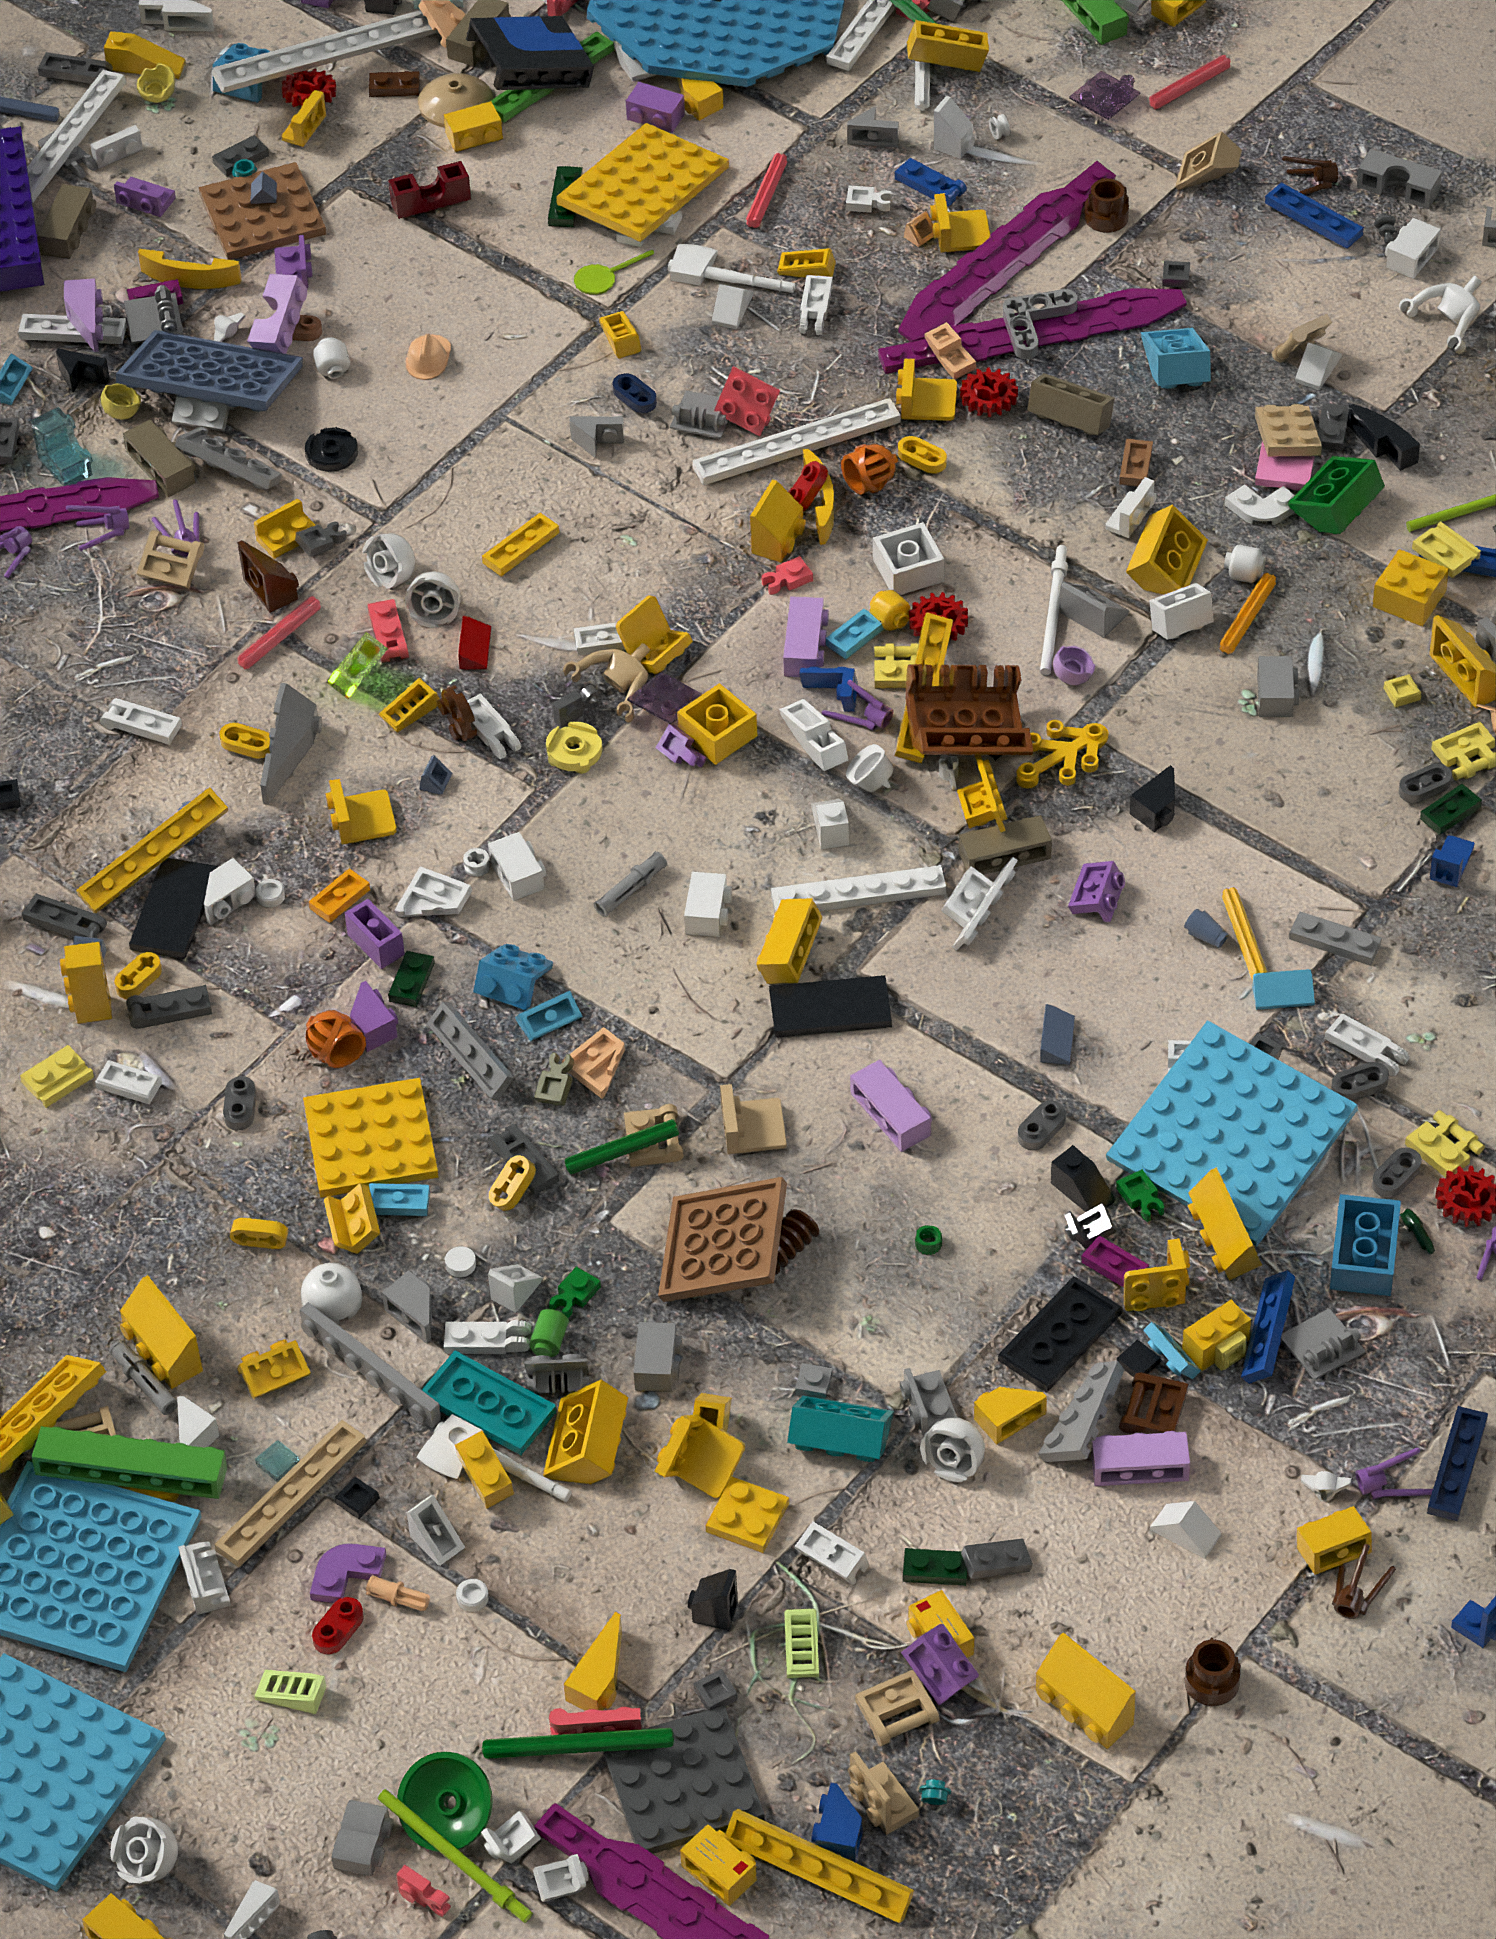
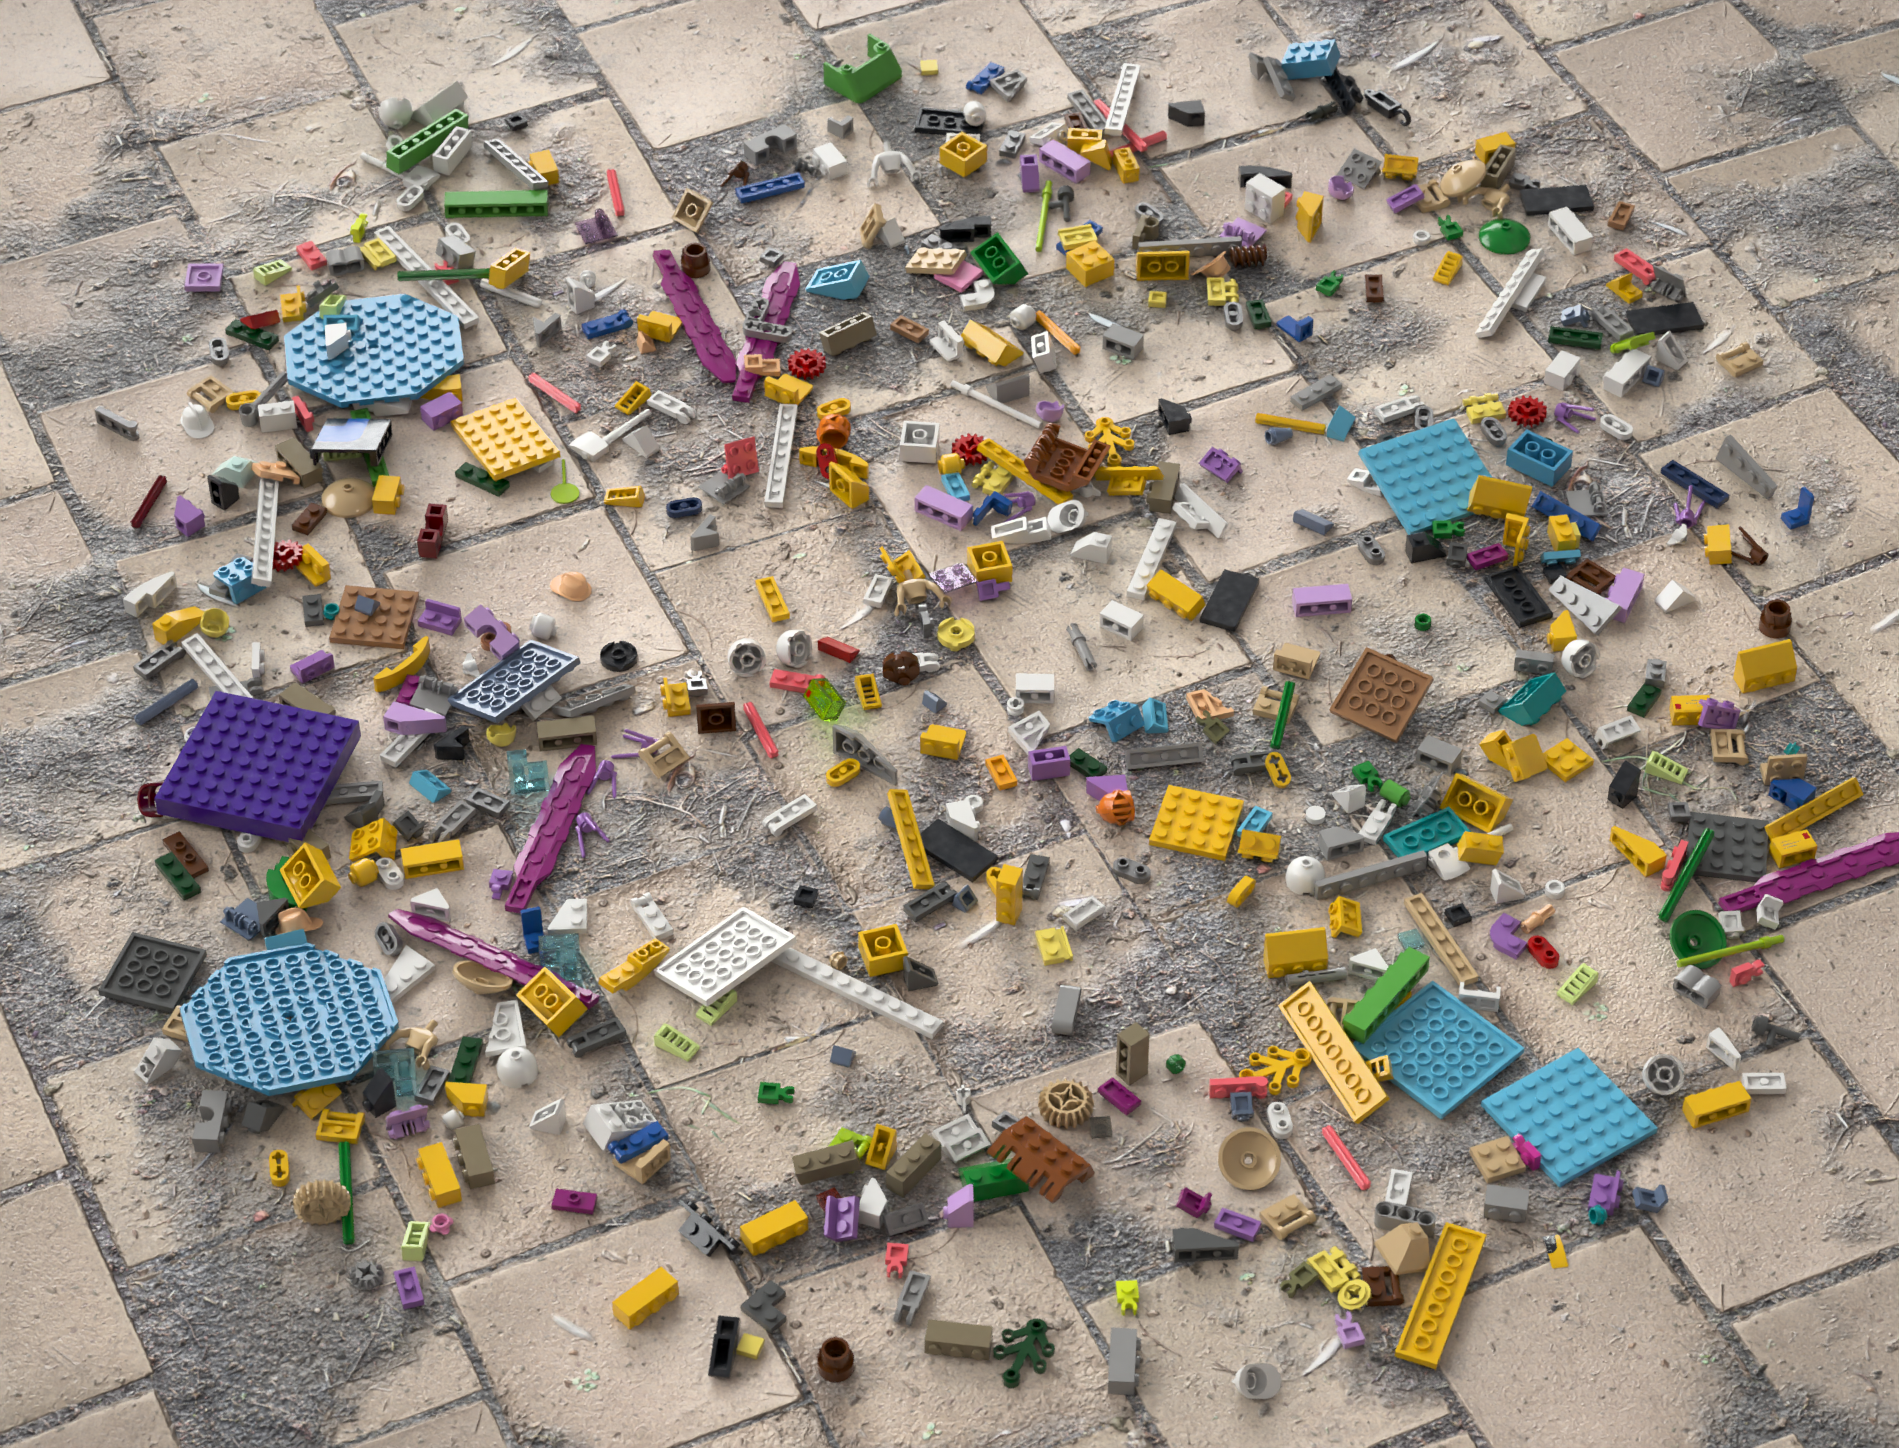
camera: 65 degrees left, 5 degrees down
coral plate [761,556,813,595] -> none

